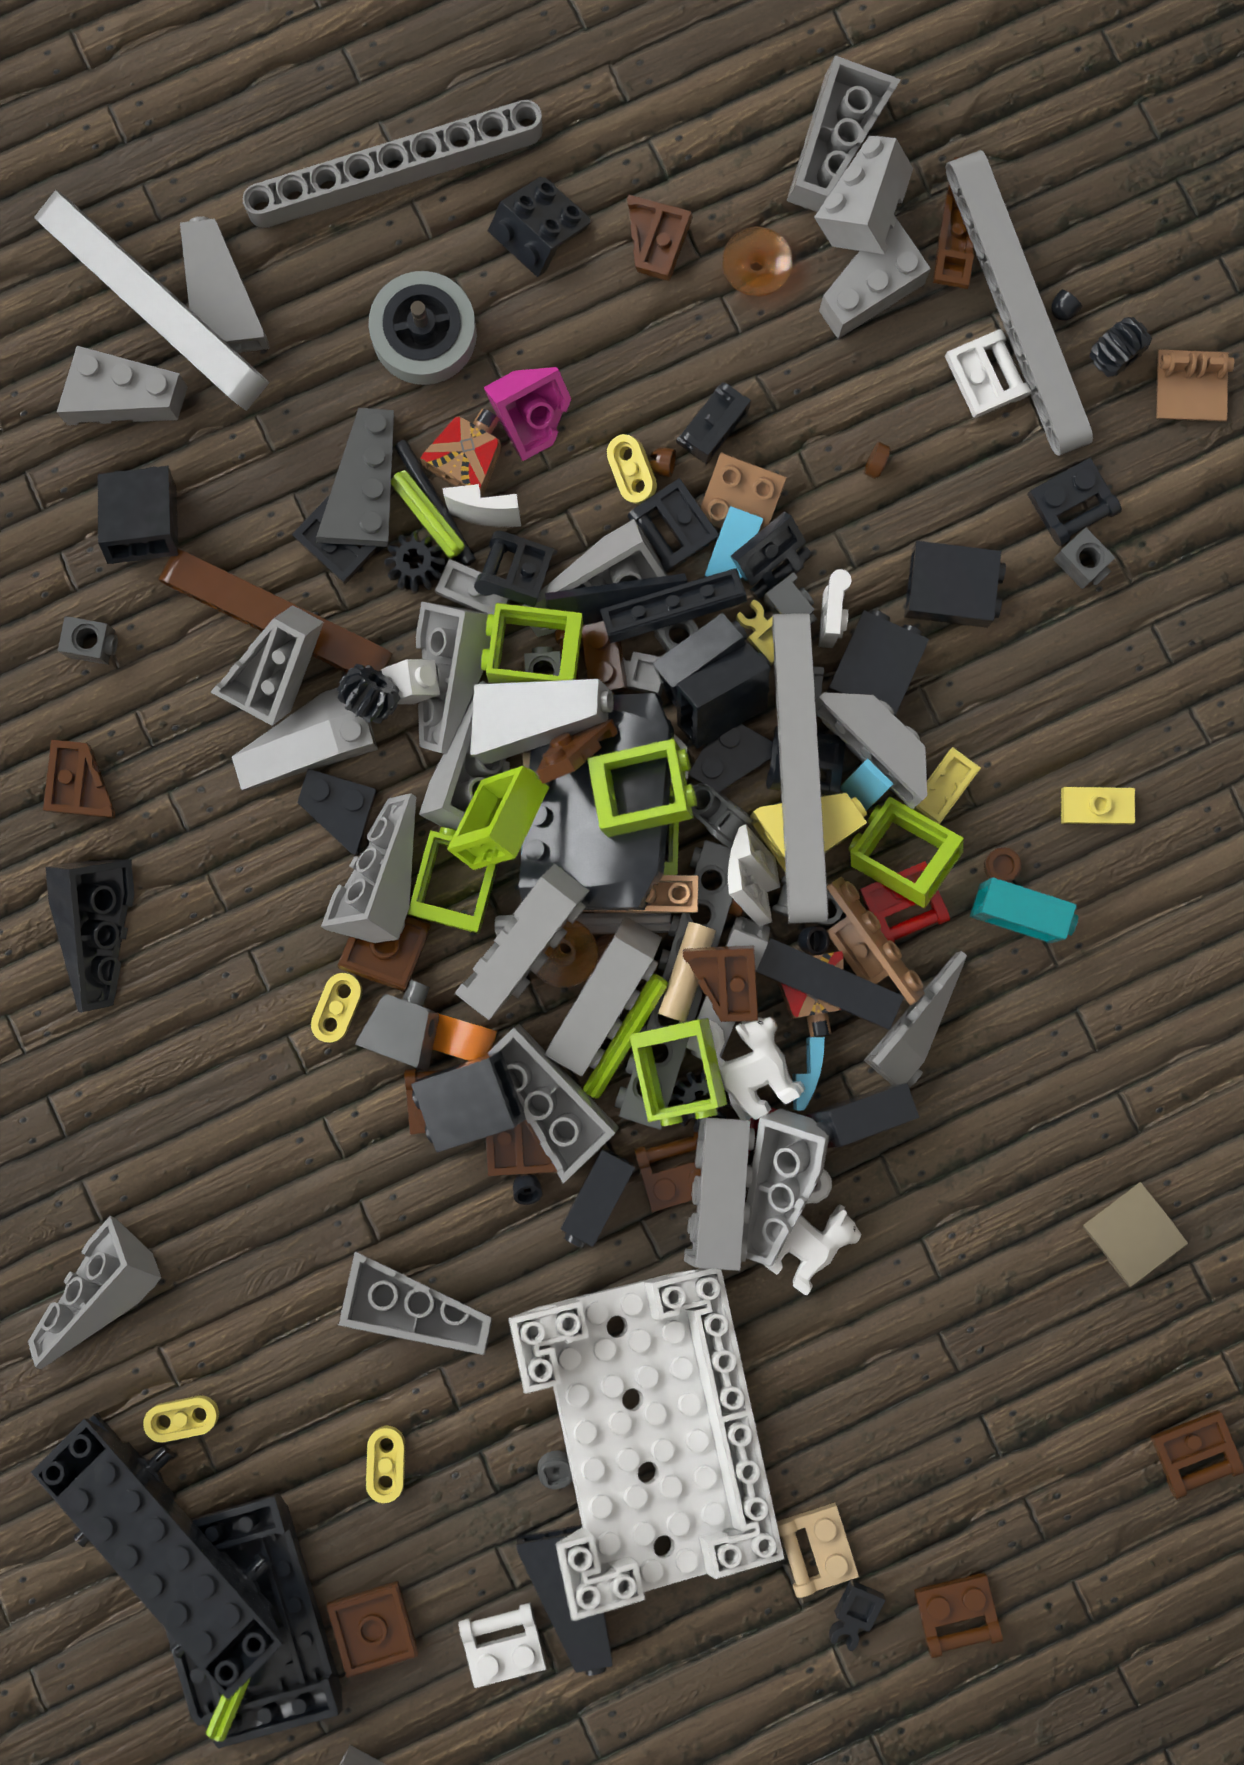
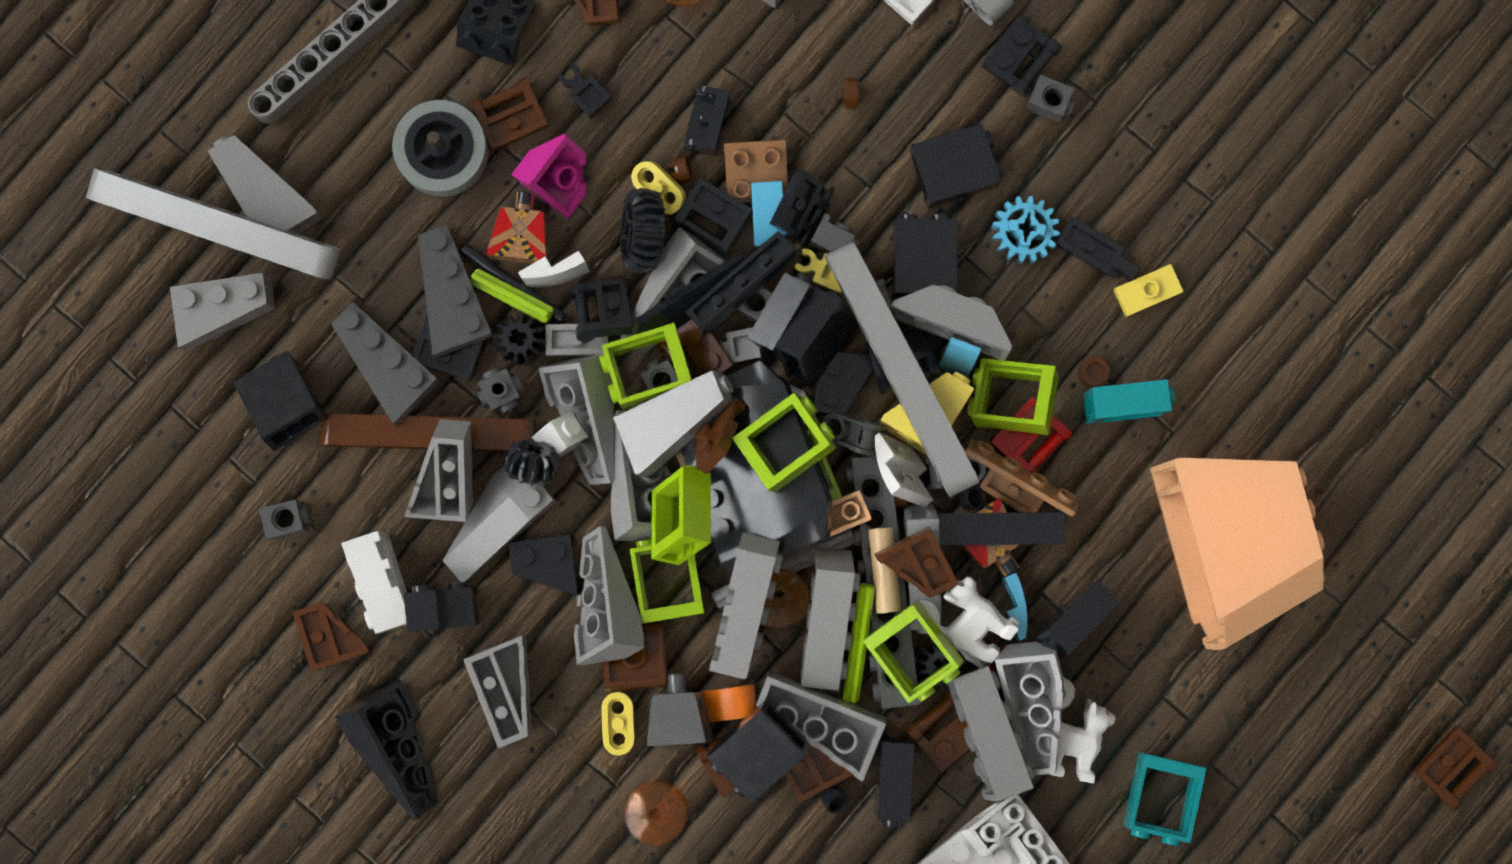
camera: 20 degrees left, 0 degrees up
white plate [819,569,851,648] -> none
light grey wedge [864,951,967,1088] -> none
light yellow plate [914,747,981,824] -> none
dark tan slope [1083,1182,1188,1289] -> none
none -> dark grey wing [331,302,440,427]
none -> white wedge [341,531,407,634]
none -> black brick [404,582,479,632]
none -> light grey wedge [463,635,532,748]
none -> reddish brown plate [470,77,549,152]
none -> dark grey brick [477,367,524,414]
none -> black plate [558,63,612,119]
none -> black gear [619,188,666,273]
none -> clear orange dish [625,781,687,845]
none -> medium azure gear [991,196,1060,264]
none -> black hinge [1055,217,1140,281]
none -> teal window [1123,752,1206,847]
none -> light nougat windscreen [1150,458,1325,650]

